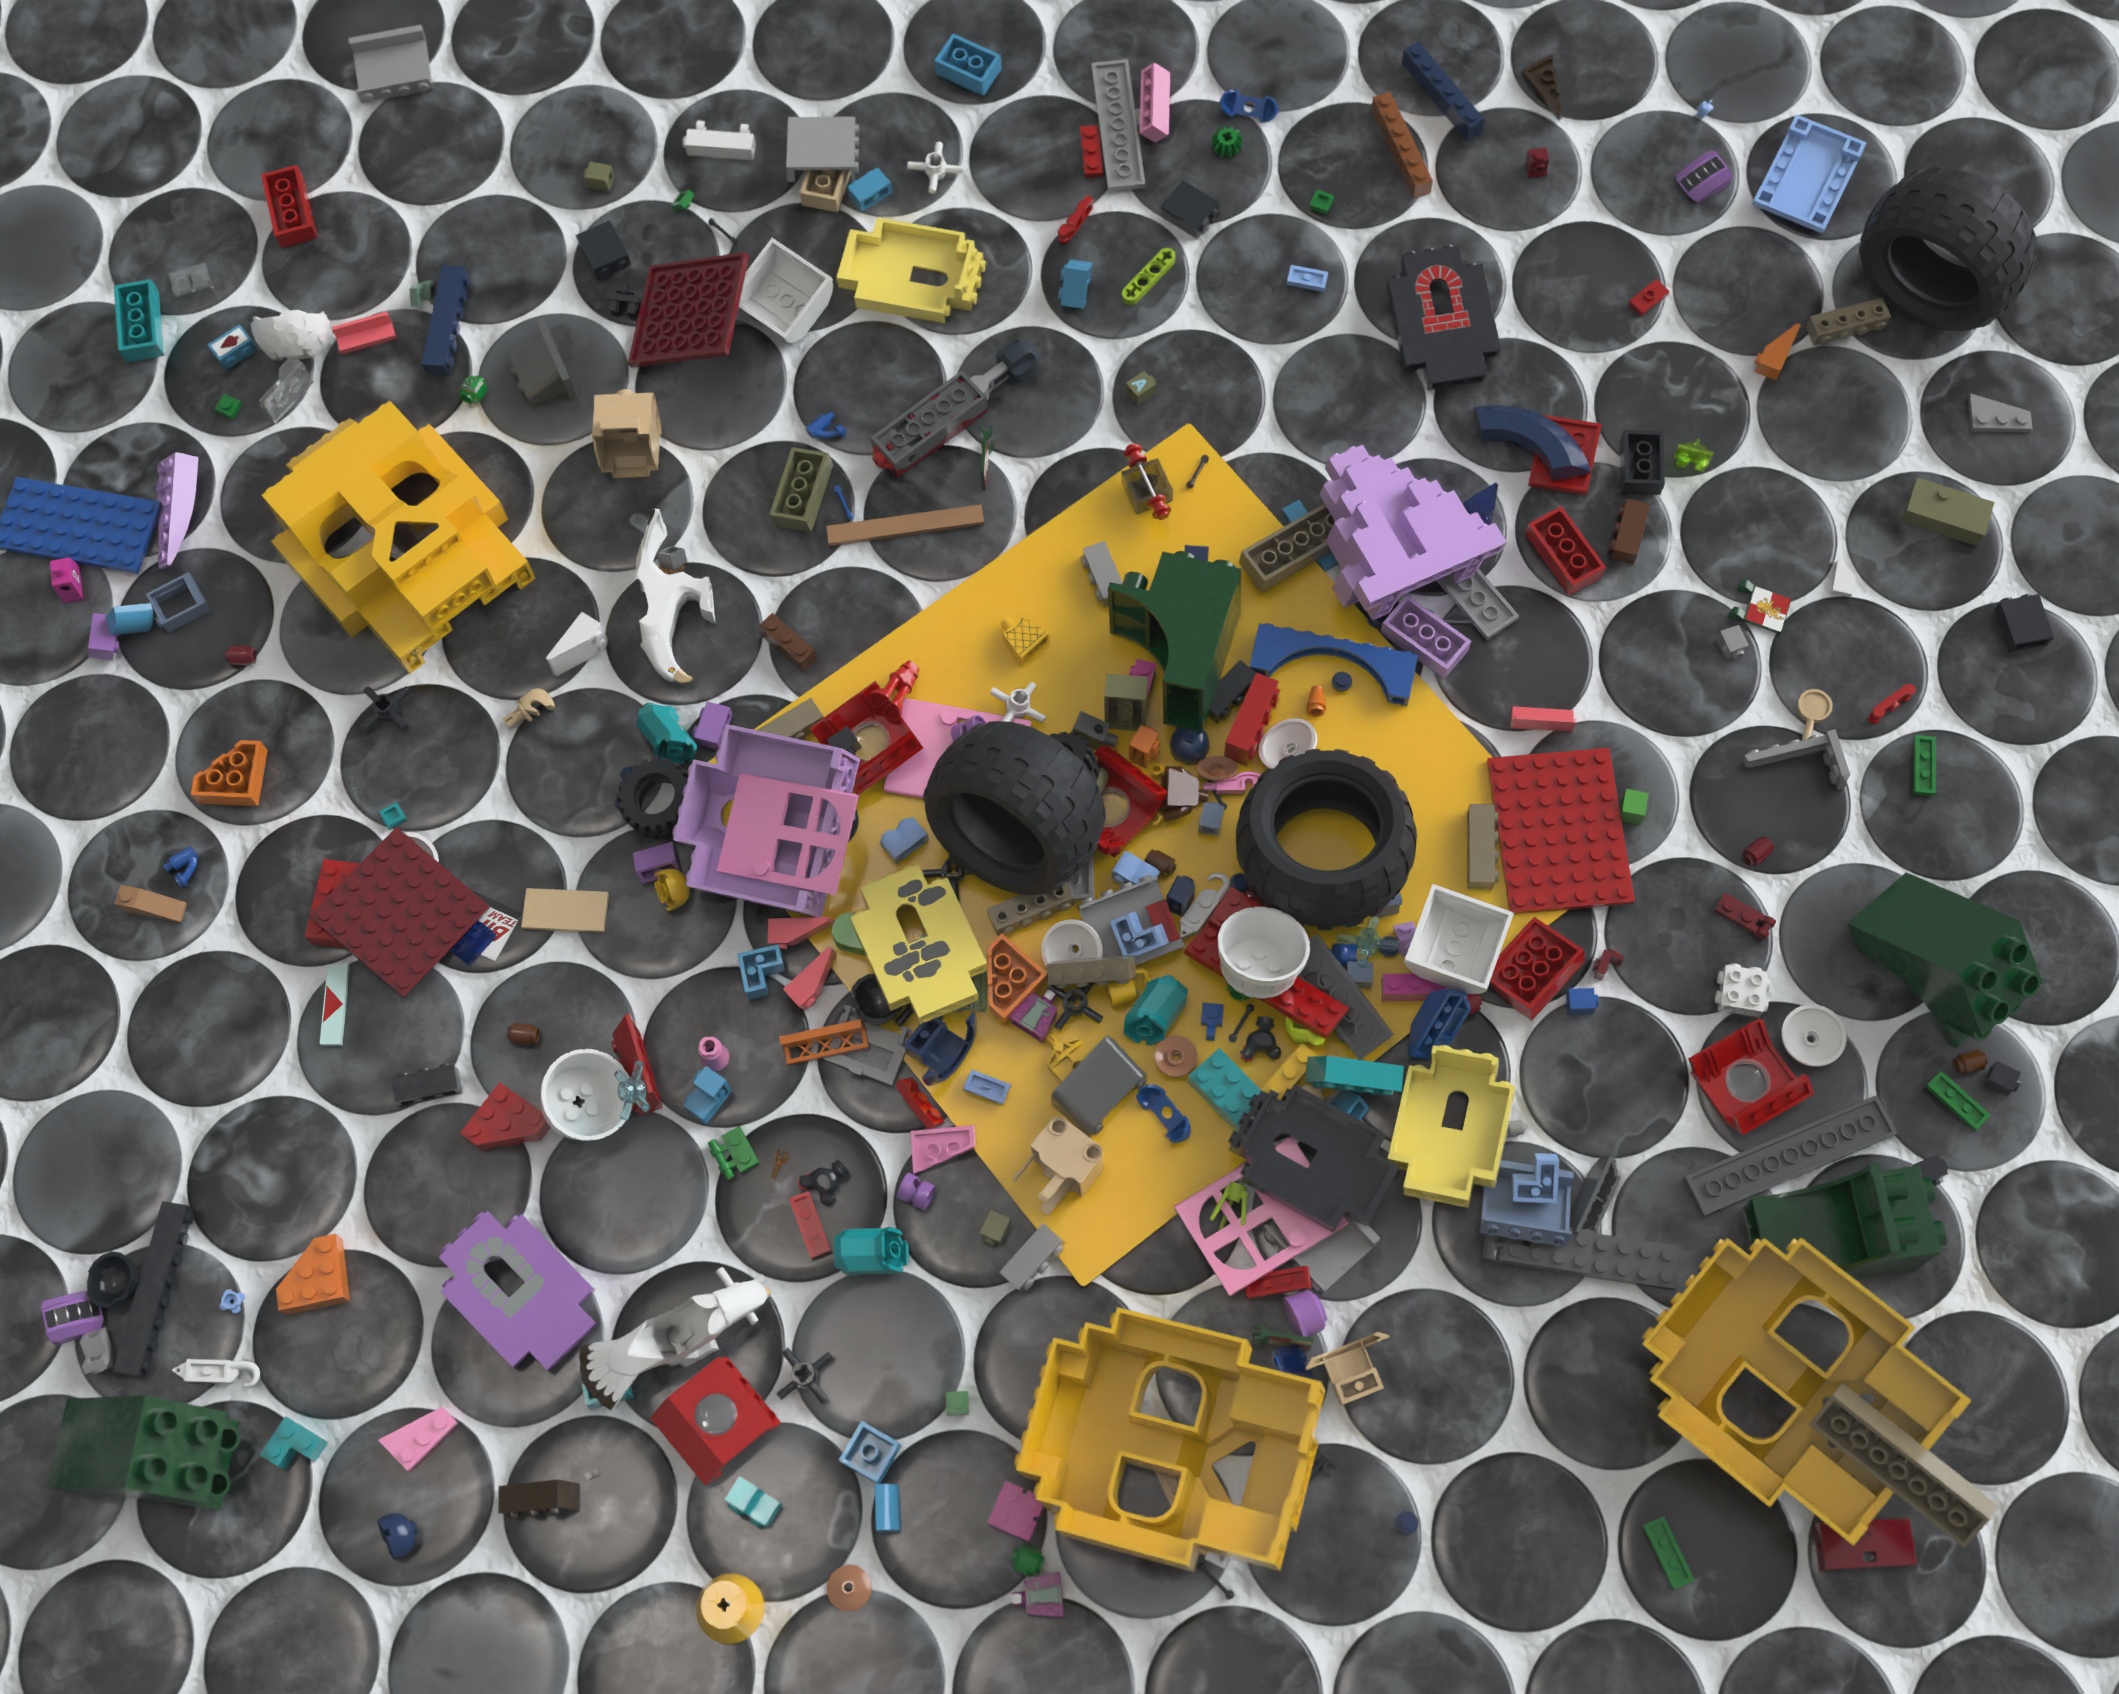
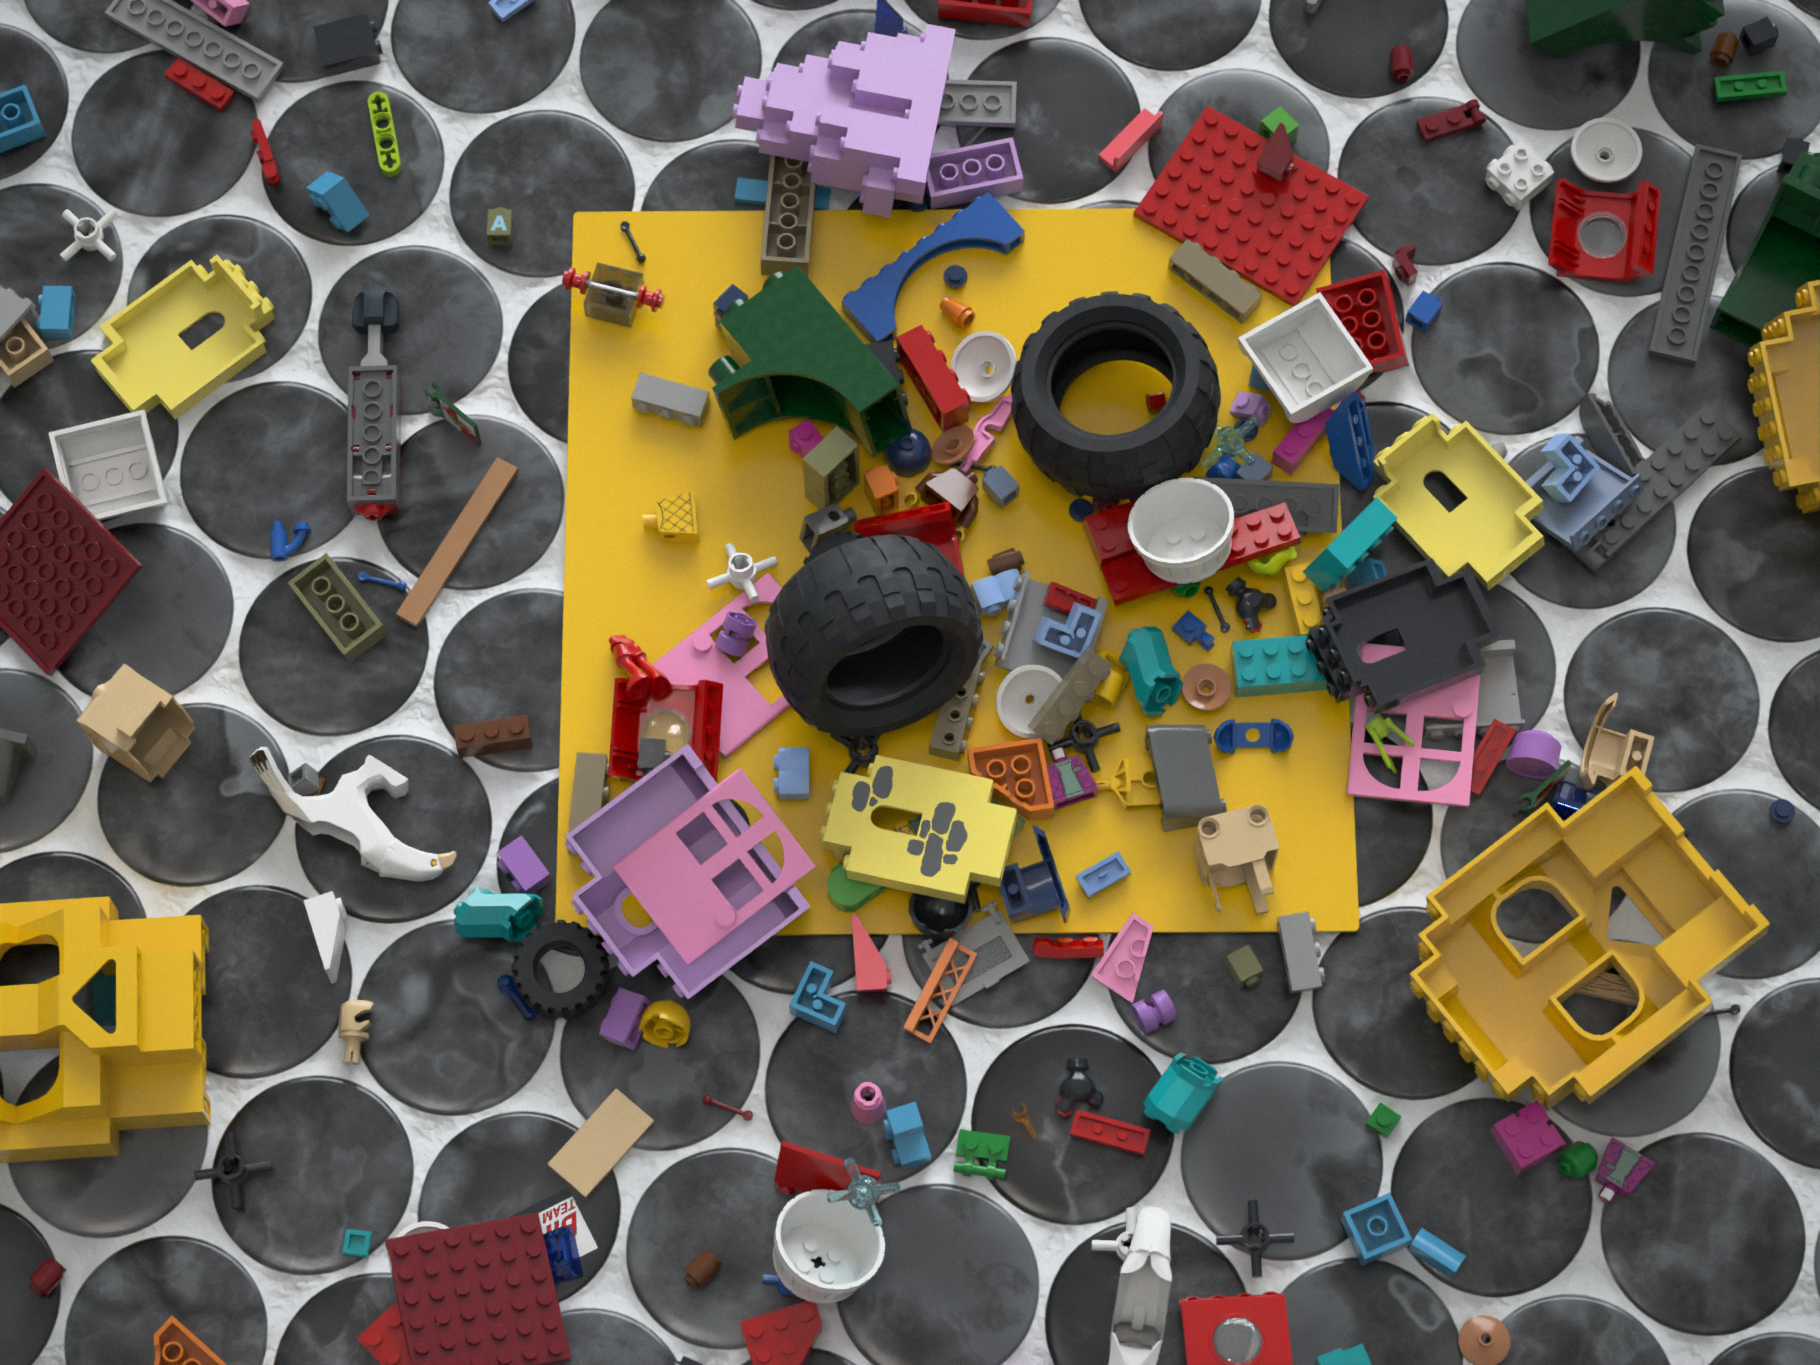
camera: 55 degrees left, 0 degrees up
coral slope [768,917,834,950] -> none
dark blue brick [1166,875,1195,917] -> none
white plate [1179,873,1230,939] -> none
none -> dark red hinge [703,1095,753,1121]
none -> dark red slope [1257,122,1295,182]

